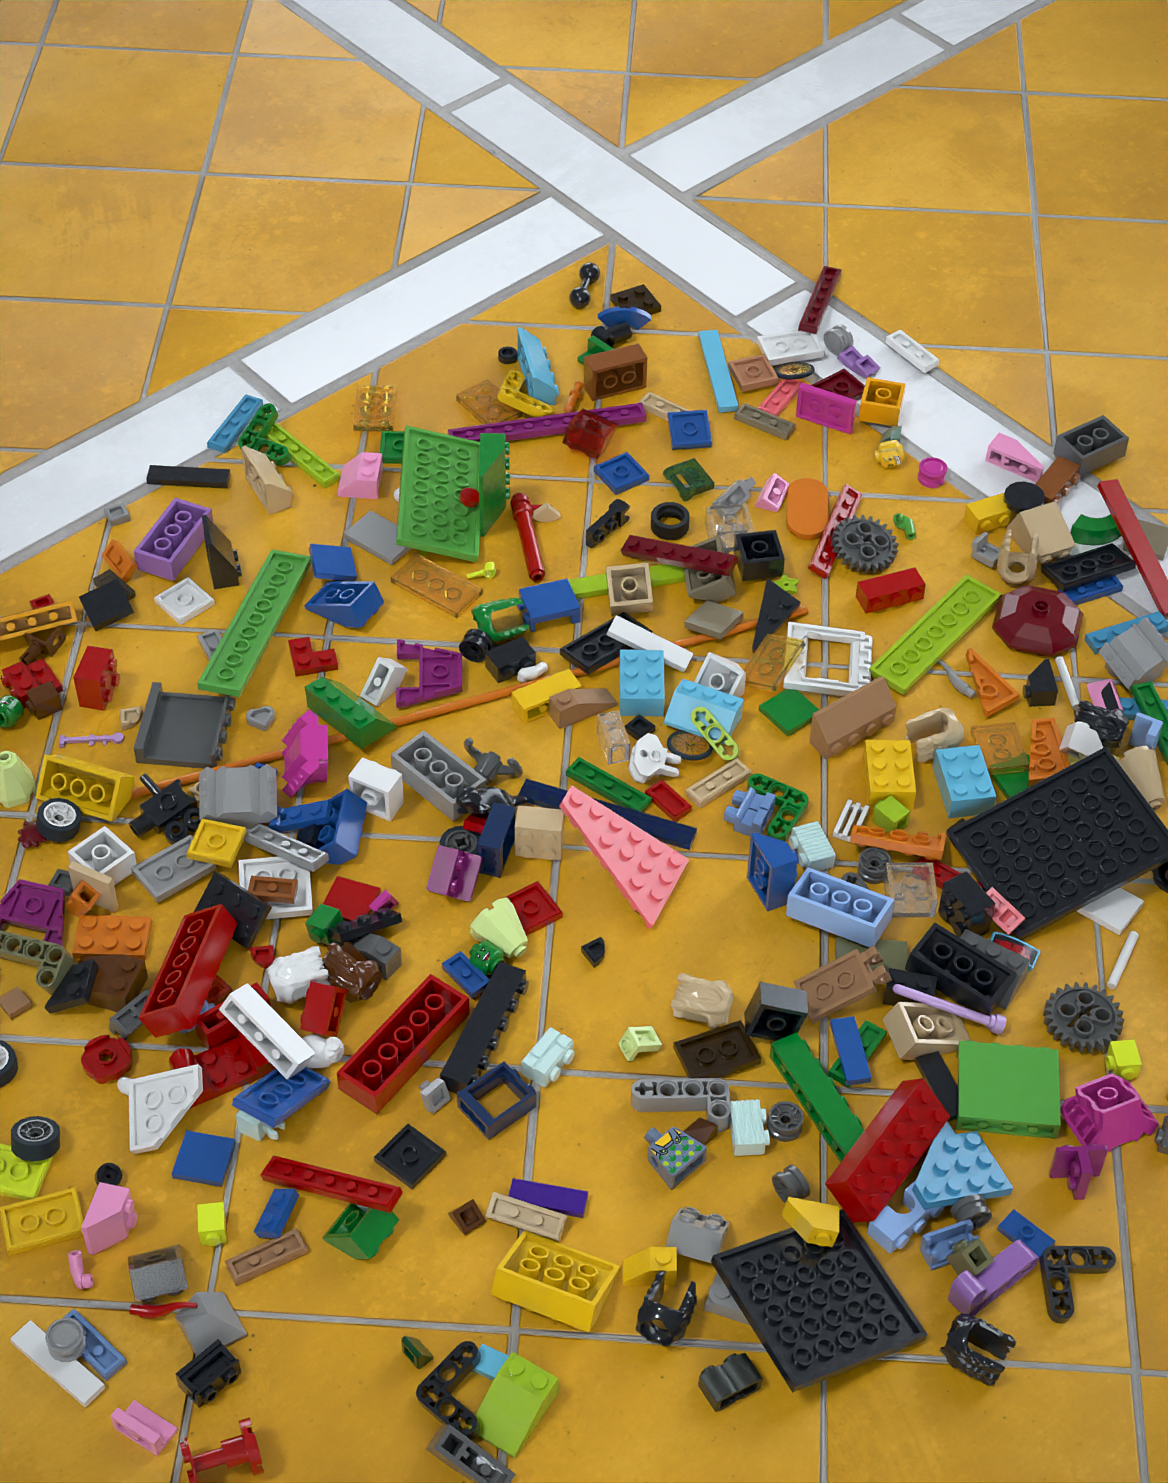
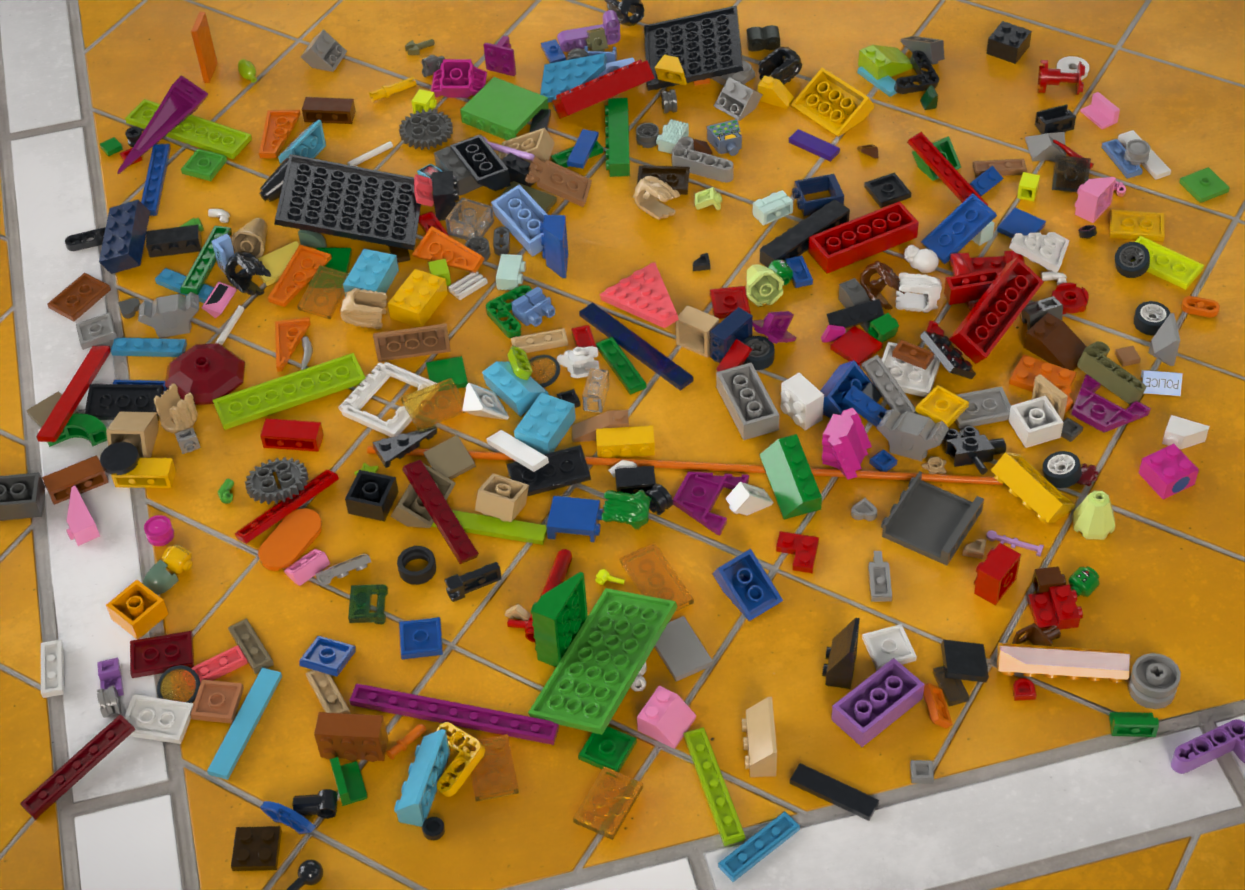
camera: 150 degrees left, 0 degrees up
black wing [45,959,98,1014] -> none
bright green plate [198,549,312,697] -> none
white brick [219,983,316,1079] -> none
green beam [238,403,291,466] -> none
red brick [300,981,348,1037] -> none
blue tile [309,543,357,581] -> none
light grey tile [418,1078,451,1114] -> none
black animal [456,786,528,814] -> none
red tile [459,488,479,507] -> none
dark grey piece [463,738,523,785] -> none
tan tile [485,1192,568,1241] -> none
clear red slope [562,408,618,459] -> none
clear brick [705,503,755,552] -> none
black brick [744,982,808,1041] -> none
dark pink tile [796,383,857,434] -> none
black slope [1023,659,1058,707] -> none
black beam [1039,1246,1116,1324] -> none
white slope [1059,721,1103,760] -> none

